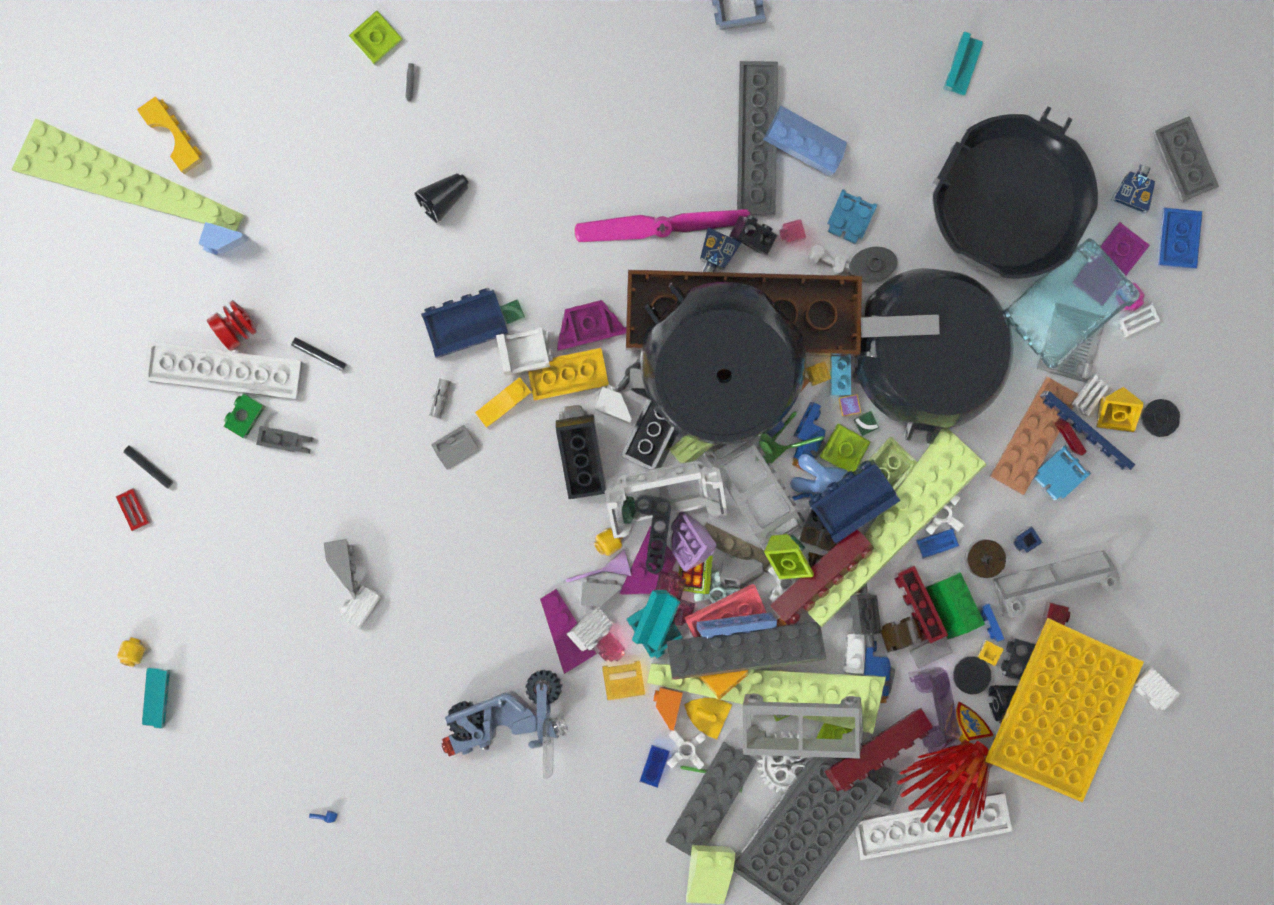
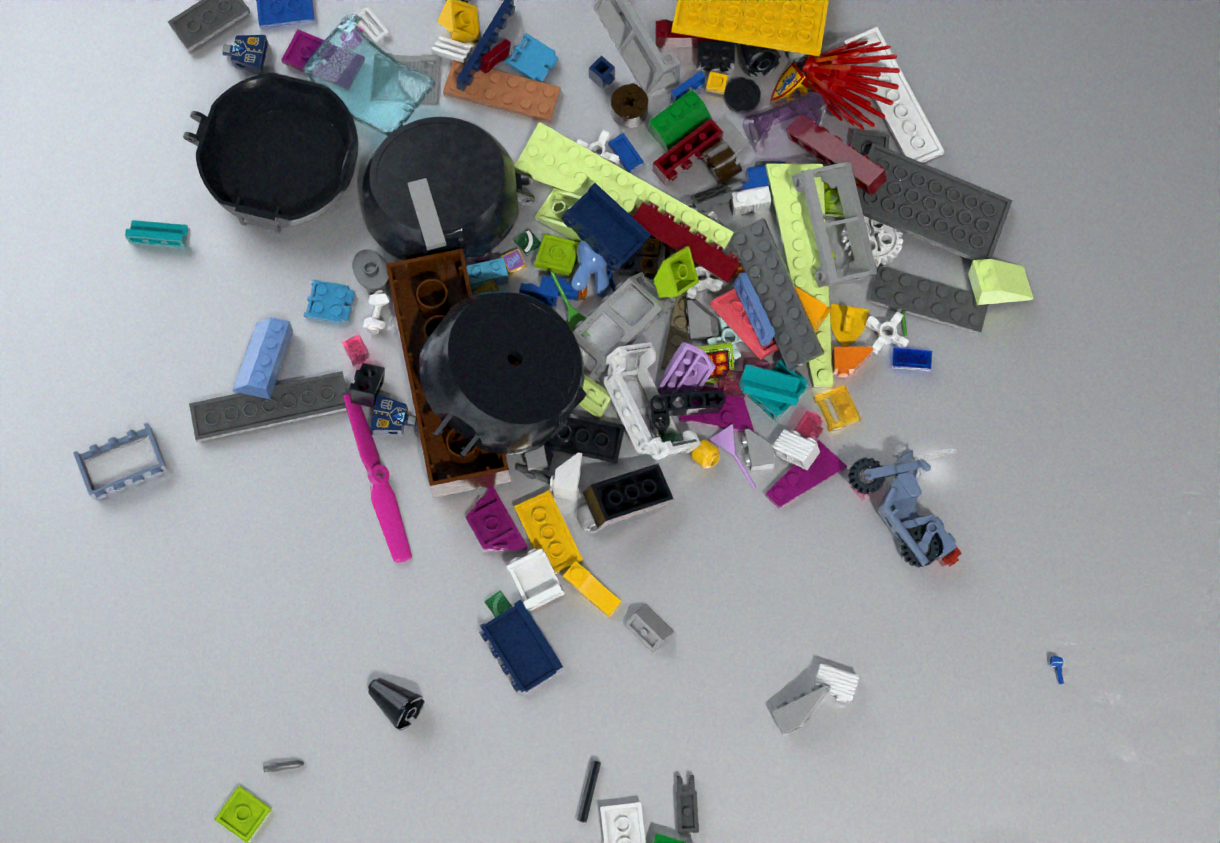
camera: 105 degrees left, 15 degrees down
light grey pin [429,378,451,418] -> none

